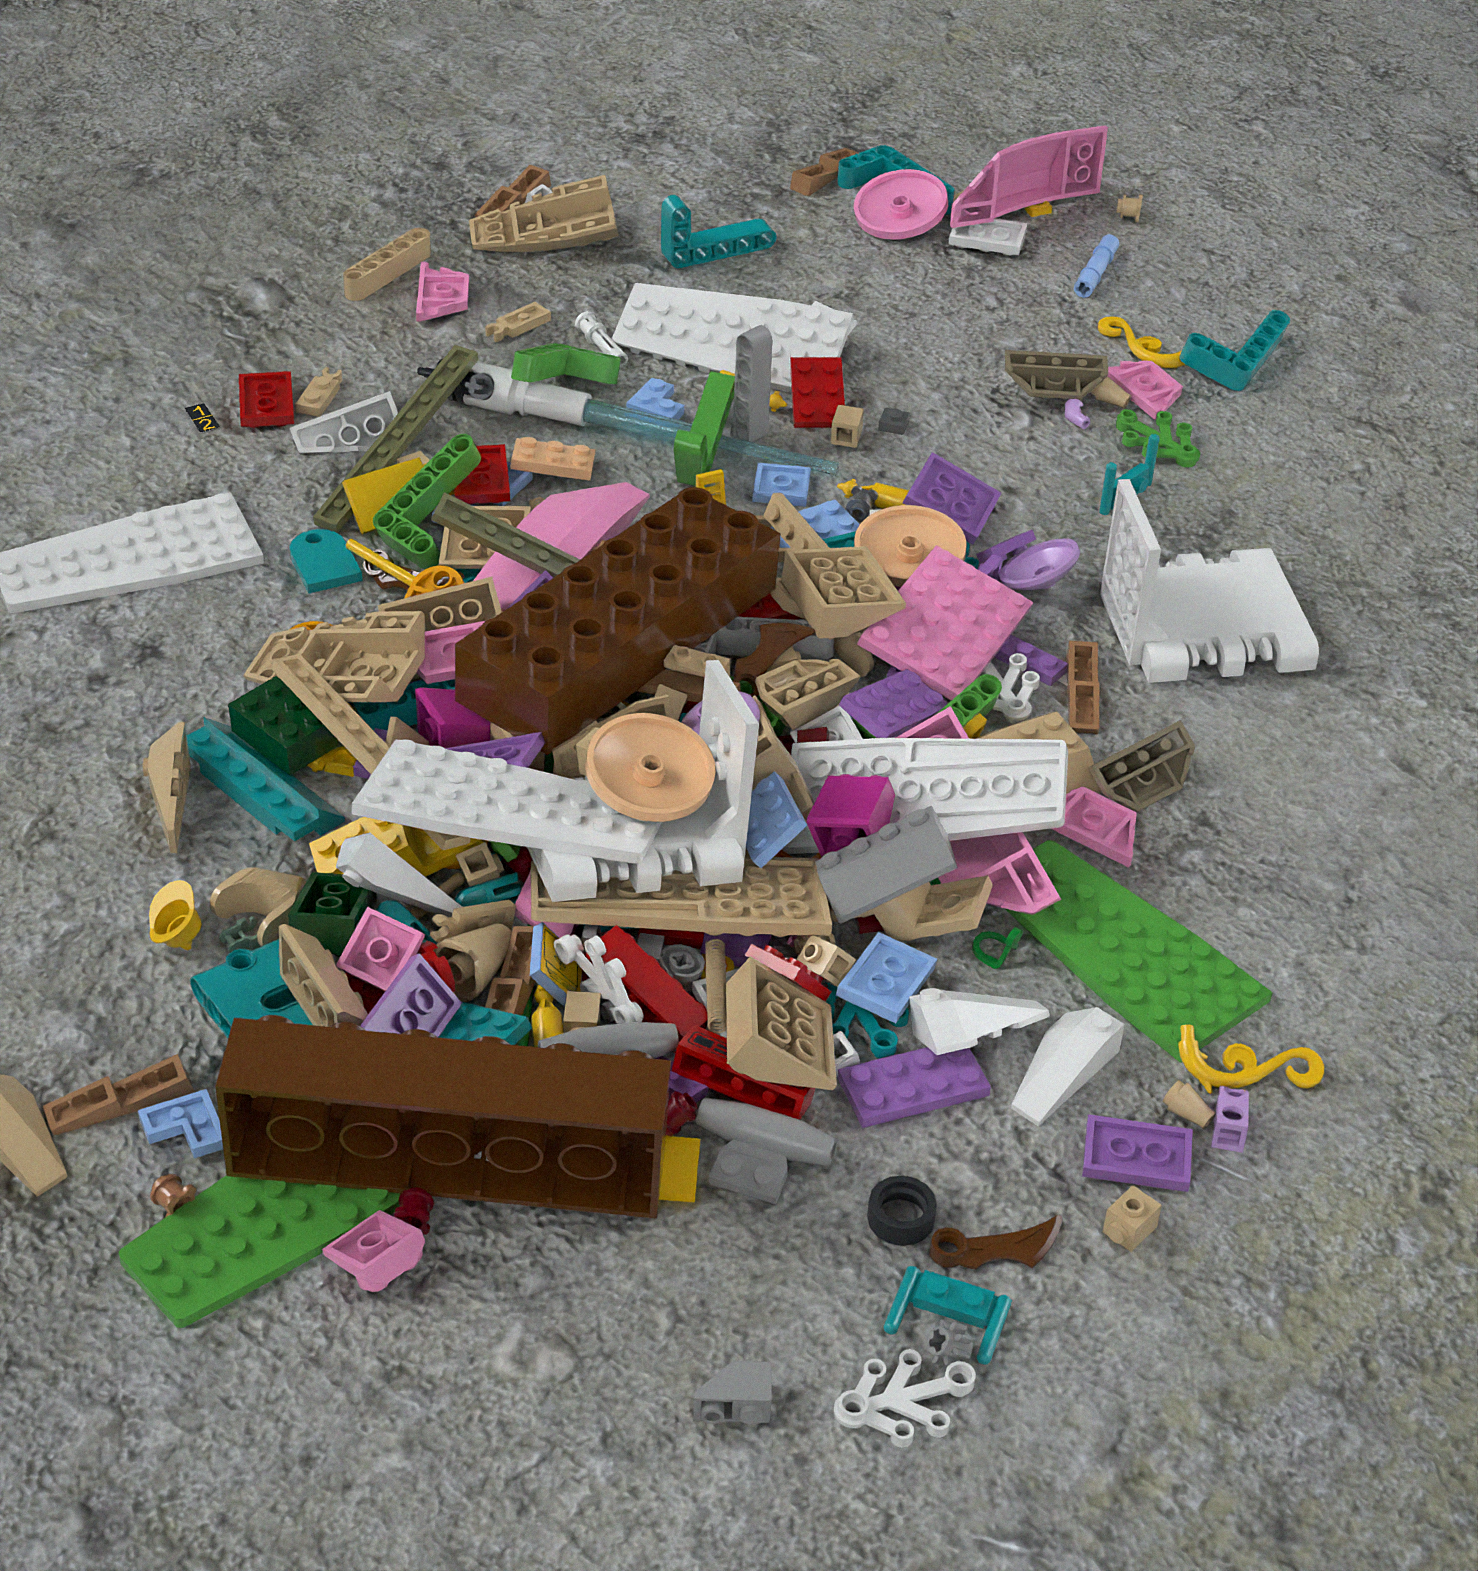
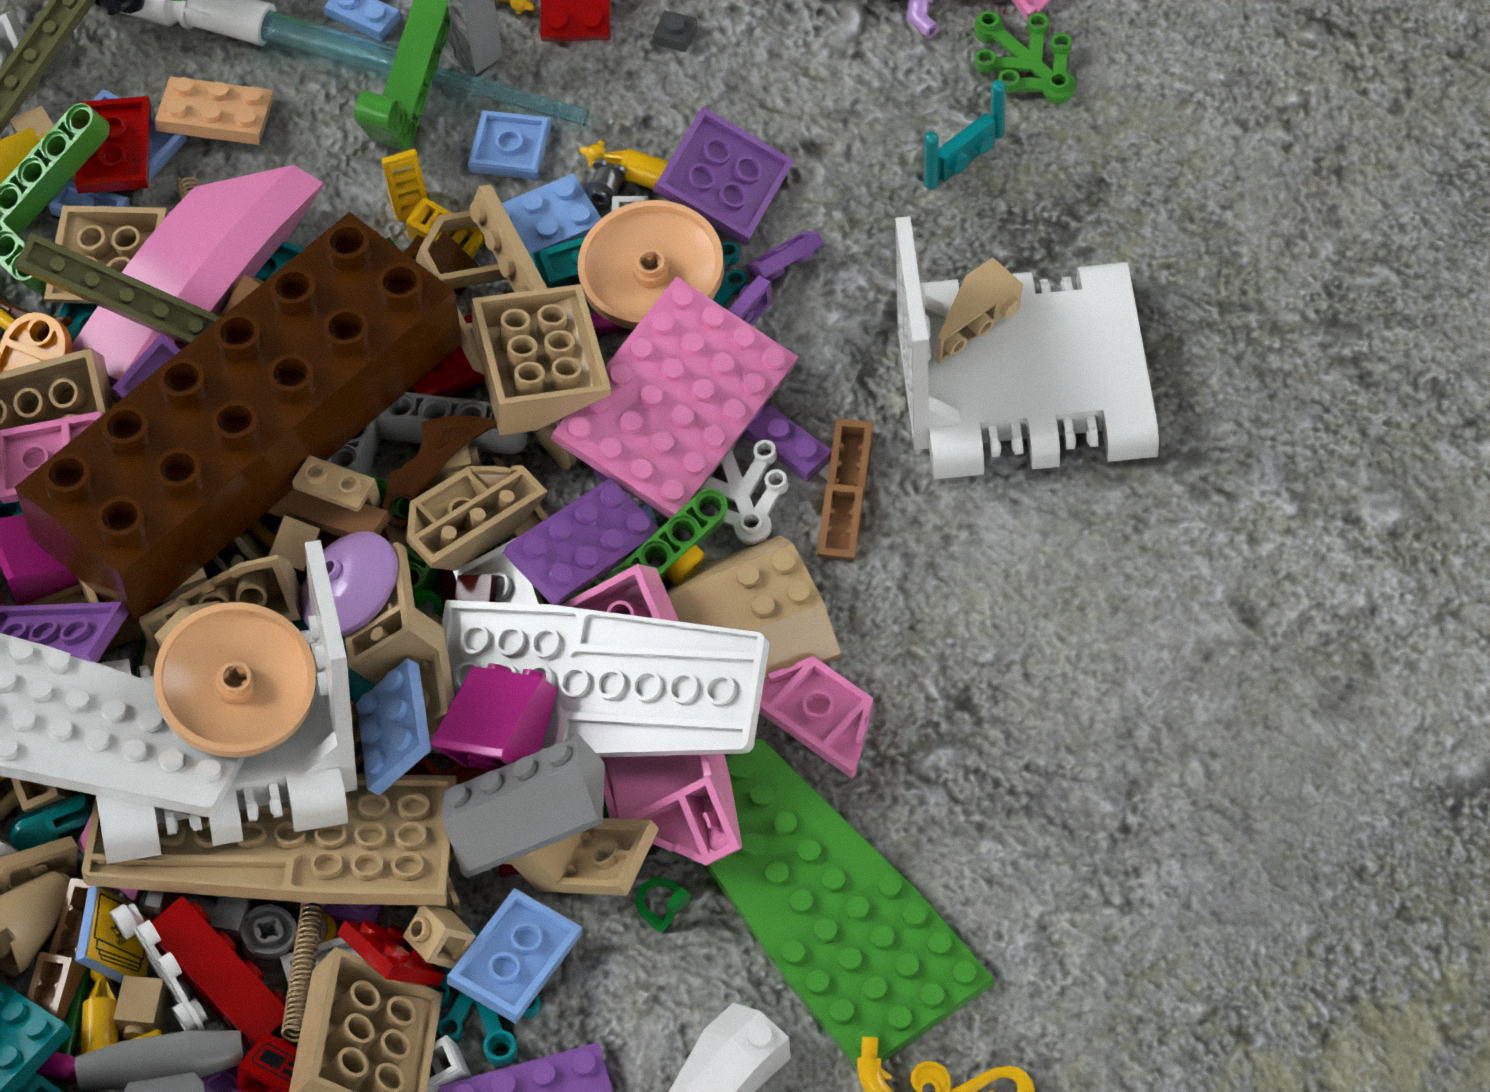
camera: 10 degrees right, 15 degrees up
tan brick [831,405,864,448] -> none
white wedge [909,988,1050,1055] -> none
lavender dish [999,539,1080,591] -> none
dark tan wedge [1089,720,1196,812] -> none
none -> tan slope [935,257,1023,363]

